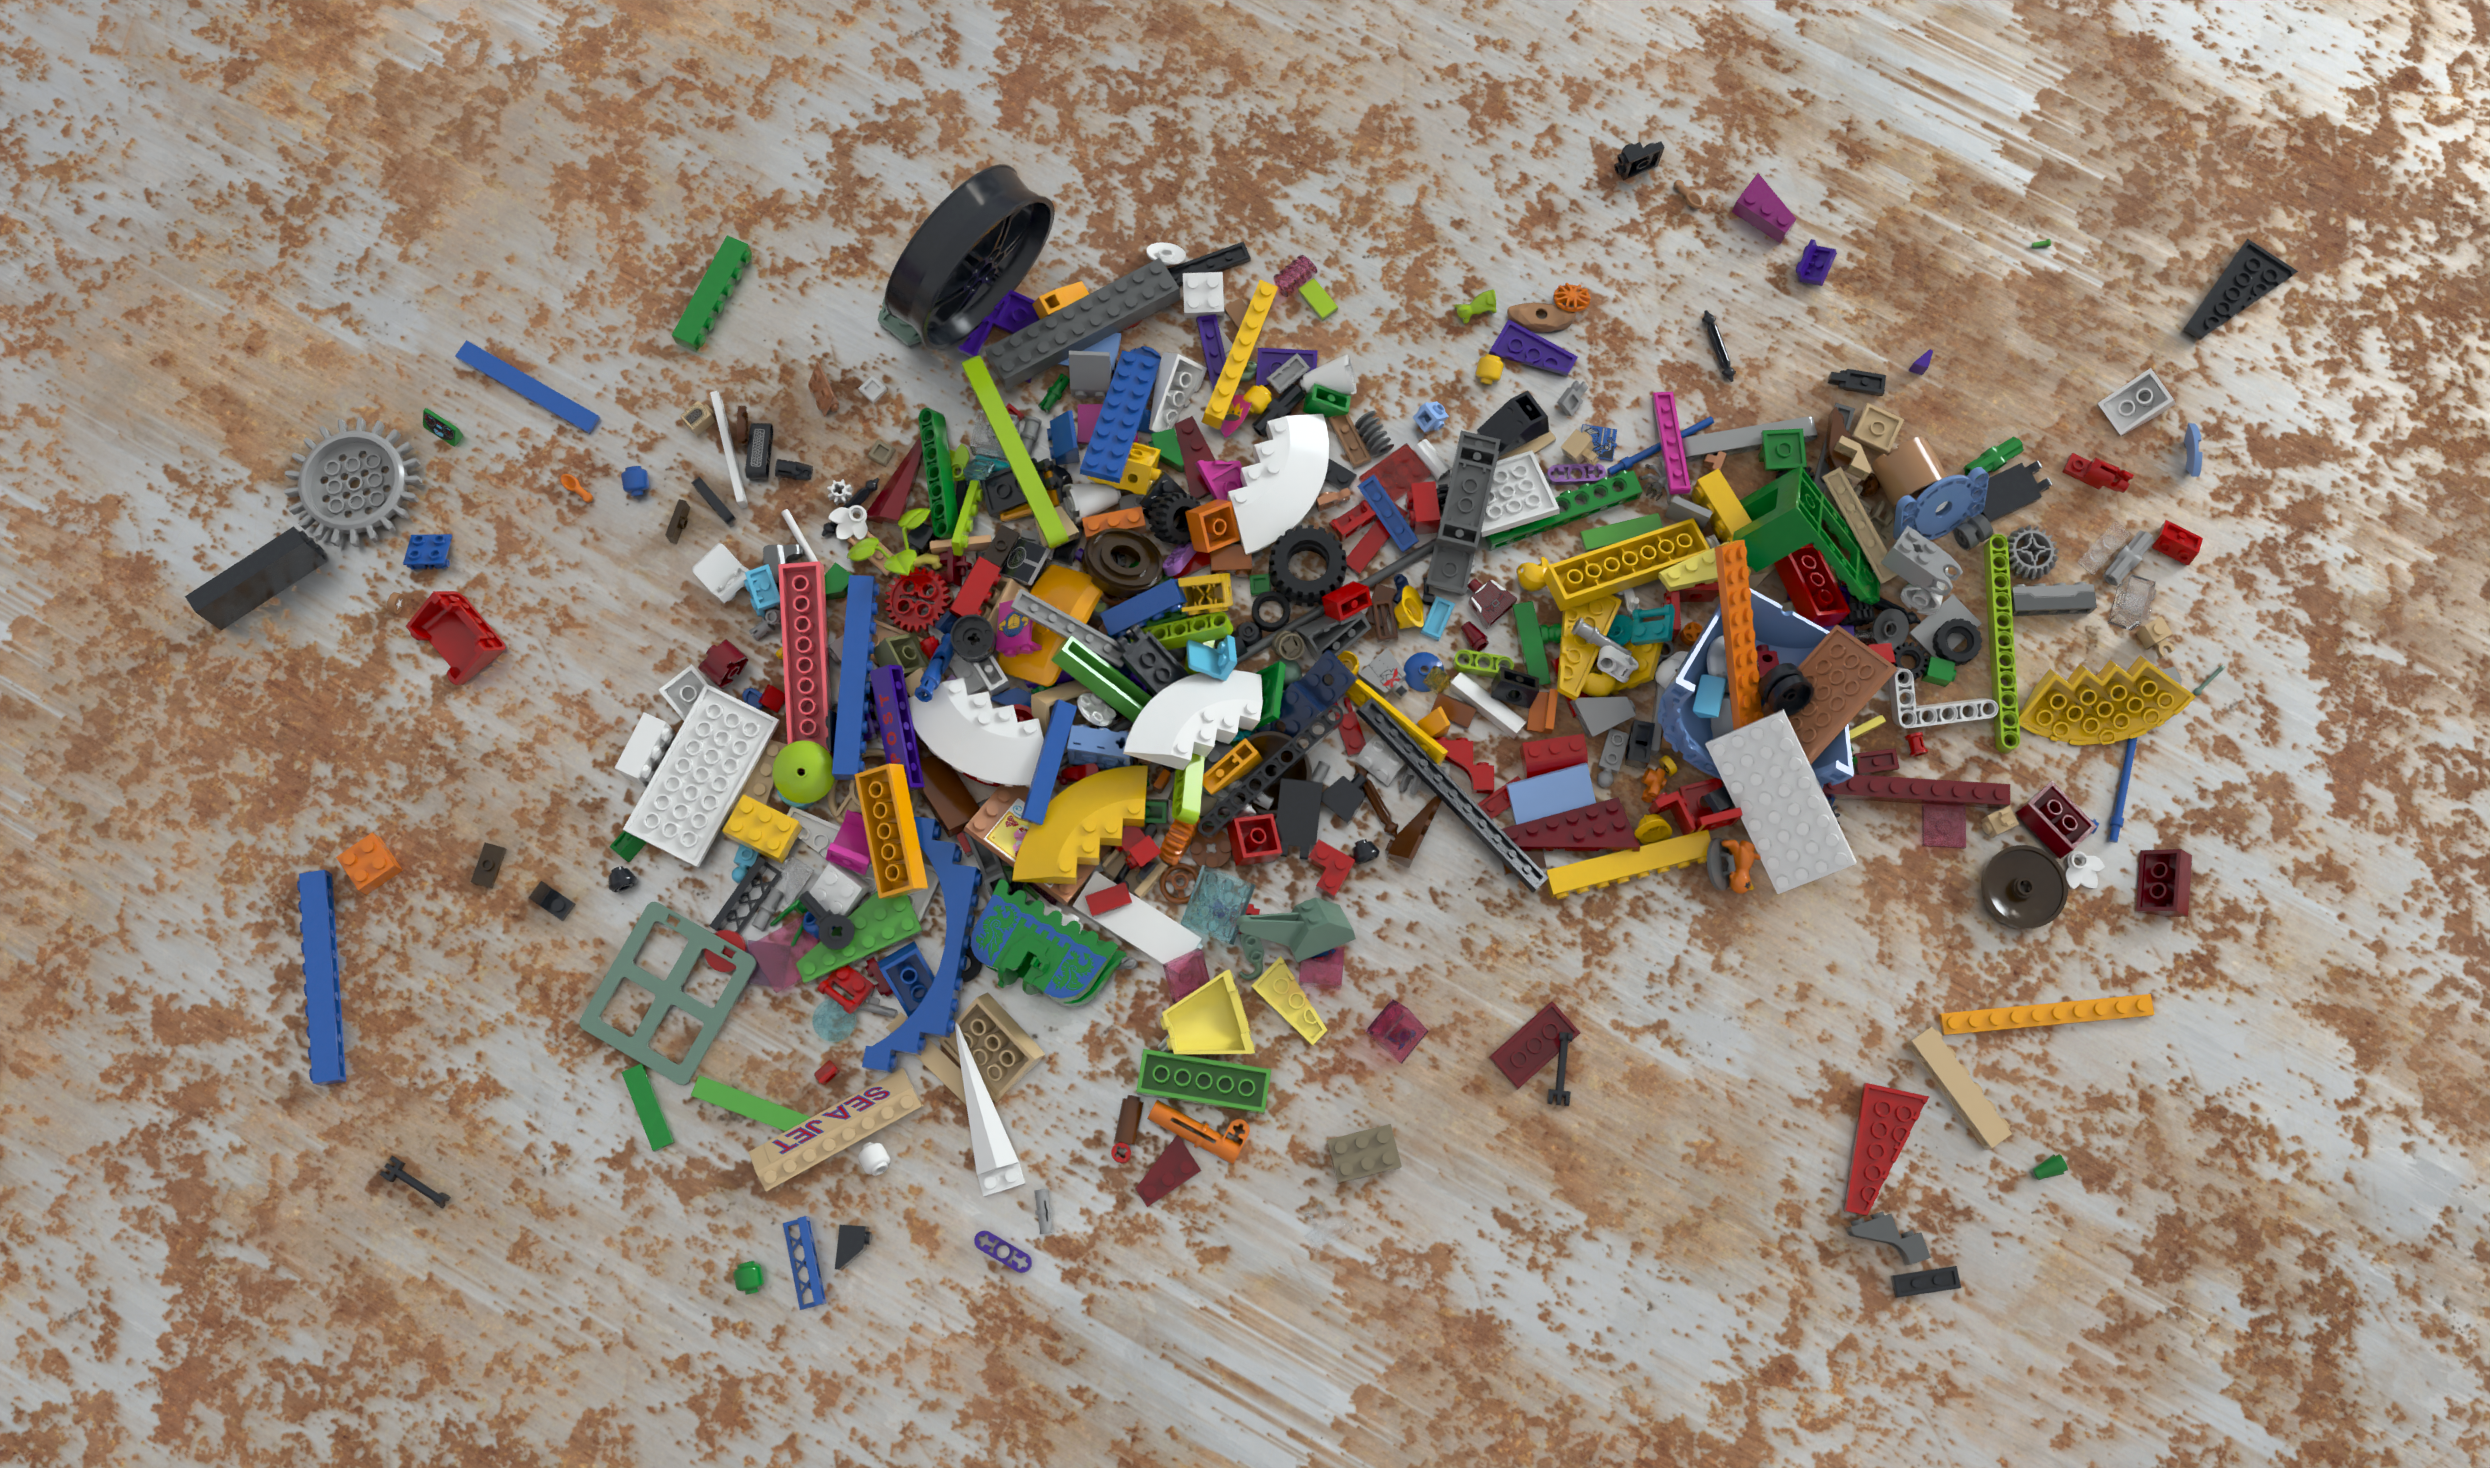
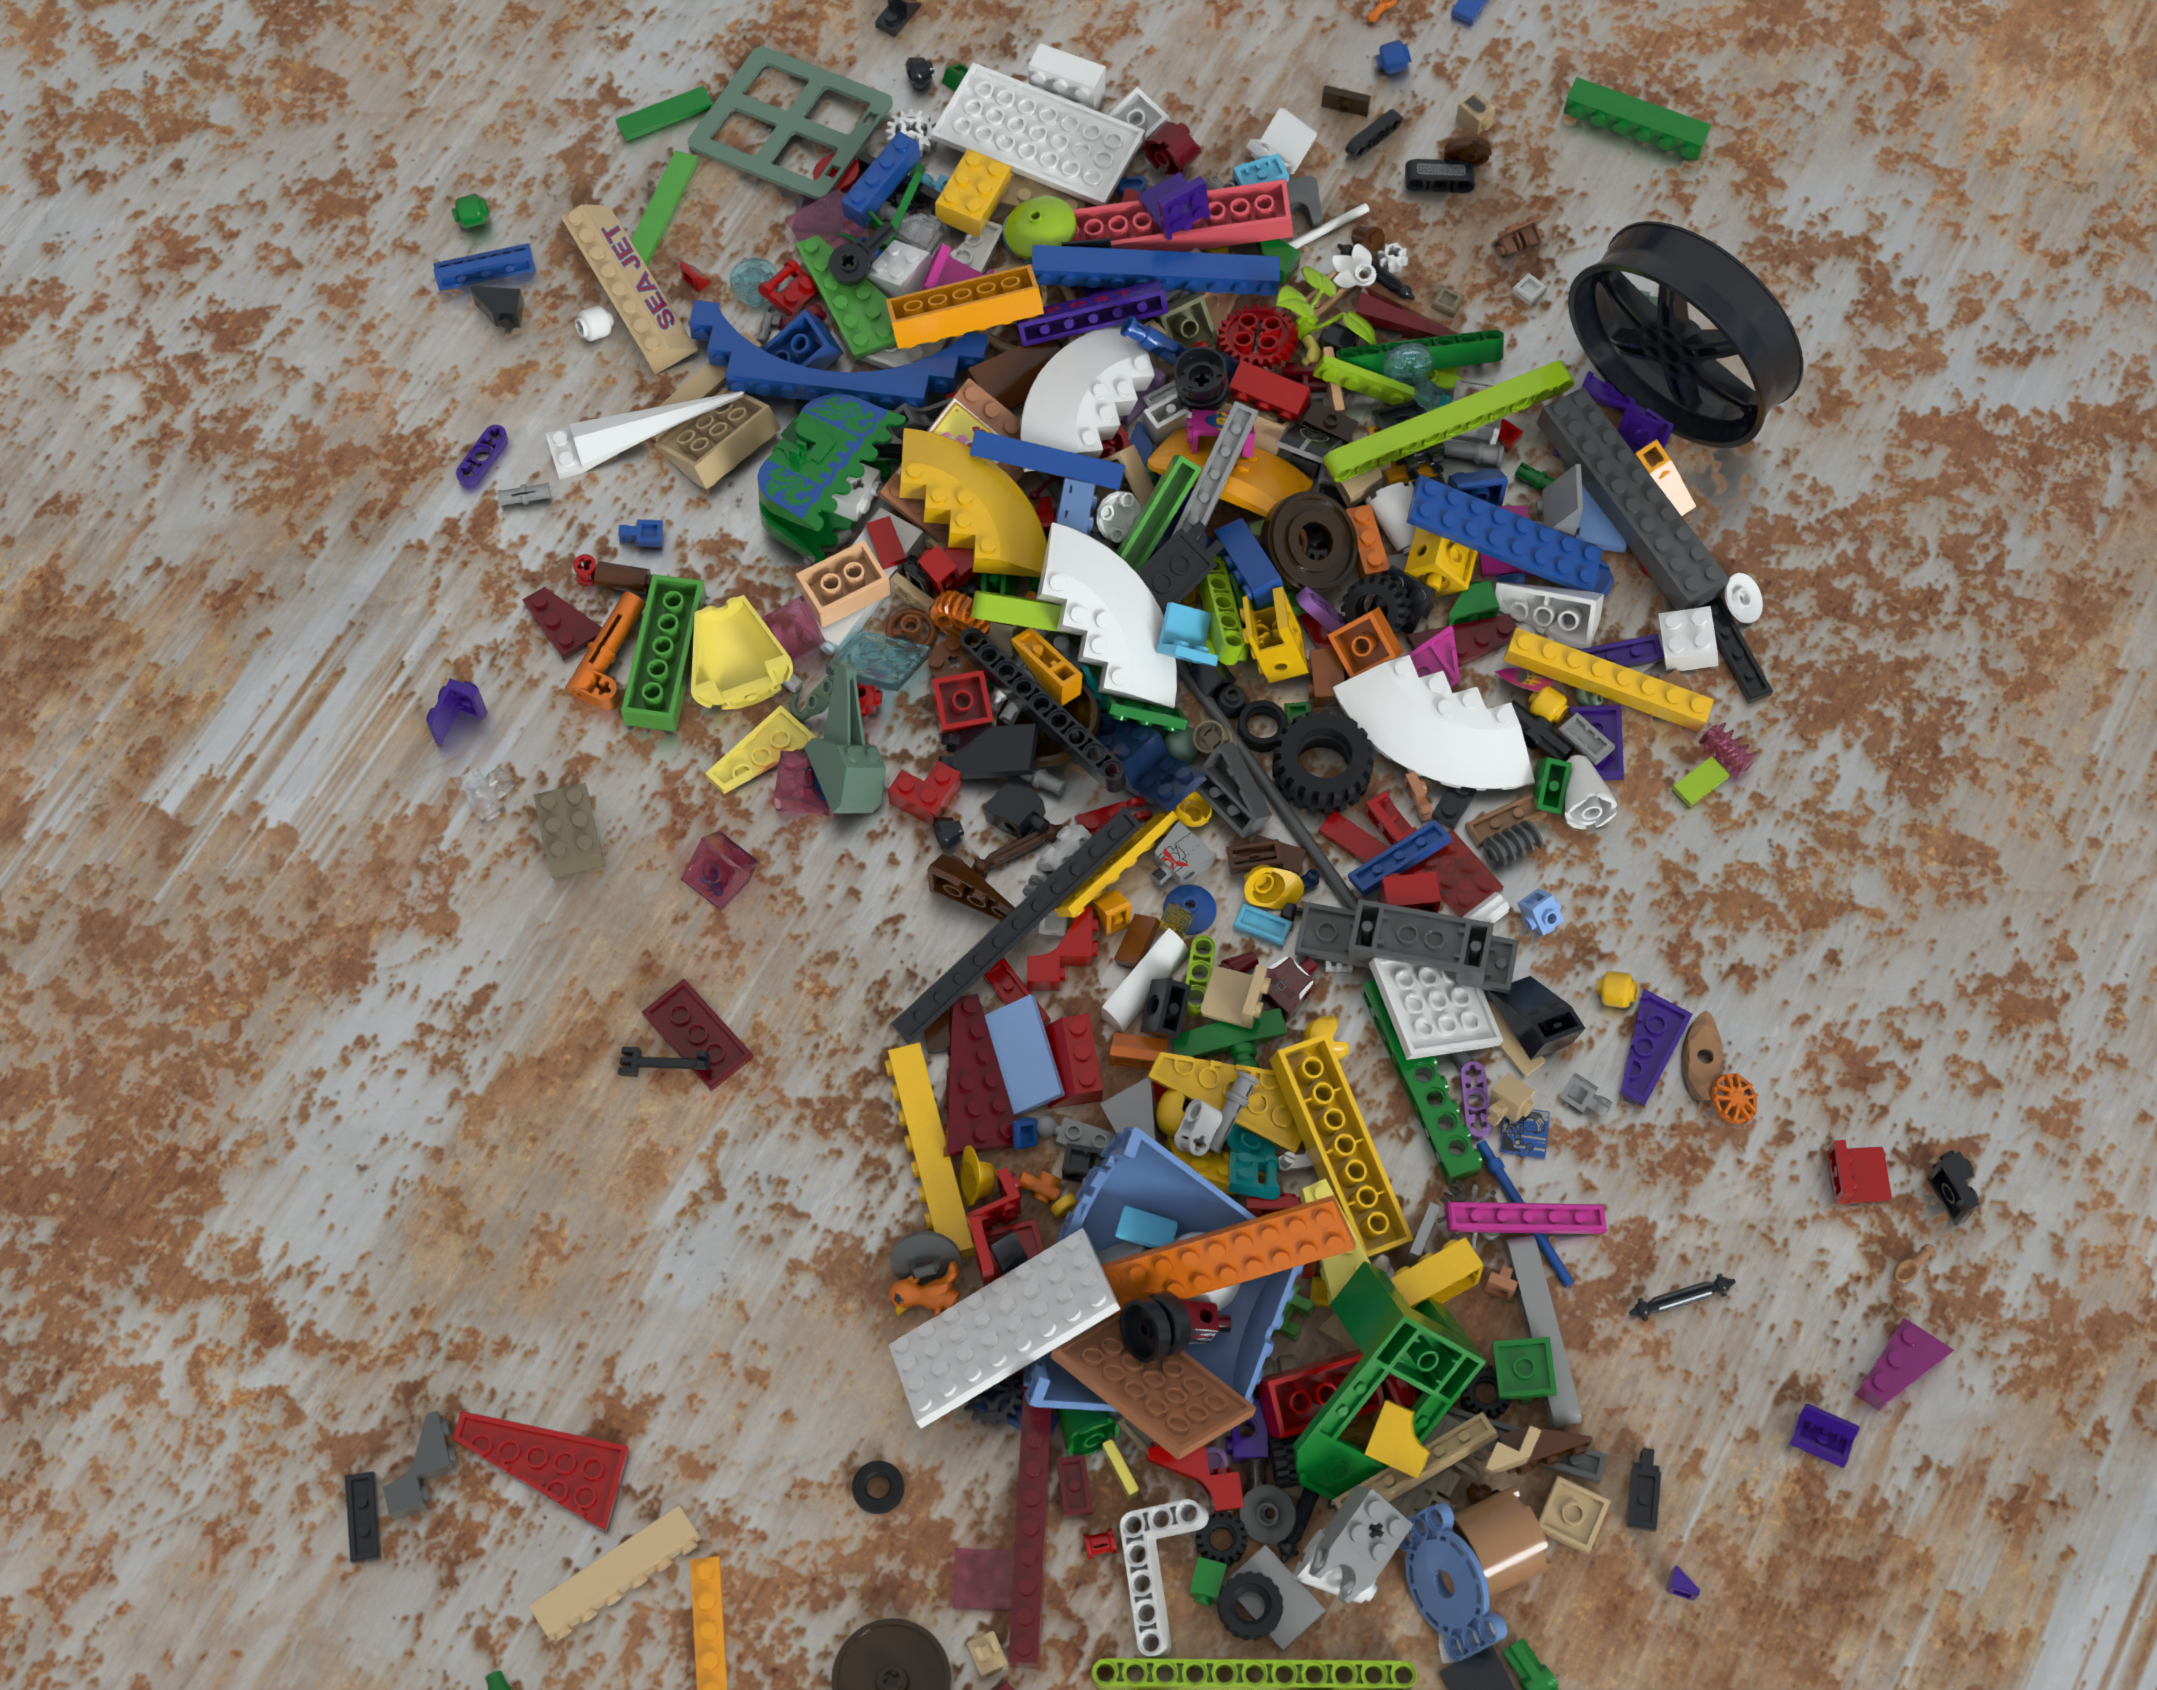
camera: 90 degrees right, 10 degrees down
white tile [710,391,748,509] -> none
black hinge [775,459,813,480] -> none
red brick [1322,581,1372,621] -> none
lime animal [1454,289,1497,324] -> none
bright green tile [1580,513,1663,552] -> none
dark grey wheel [1953,514,1993,551] -> none
none -> dark purple bracket [426,678,487,745]
none -> blue plate [618,519,663,547]
none -> light nougat brick [796,540,891,628]
none -> blue brick [841,131,921,228]
none -> black tyre [852,1461,904,1514]
none -> green piece [884,162,926,246]
none -> white gear [885,109,936,157]
none -> blue slope [1012,1116,1038,1150]
none -> dark purple bracket [1138,172,1210,241]
none -> tan bracket [1201,965,1271,1029]
none -> reddish brown brick [1351,225,1385,252]
none -> yellow tile [1364,1400,1431,1479]
none -> clear light blue tile [1382,343,1433,384]
none -> red bracket [1827,1140,1892,1204]

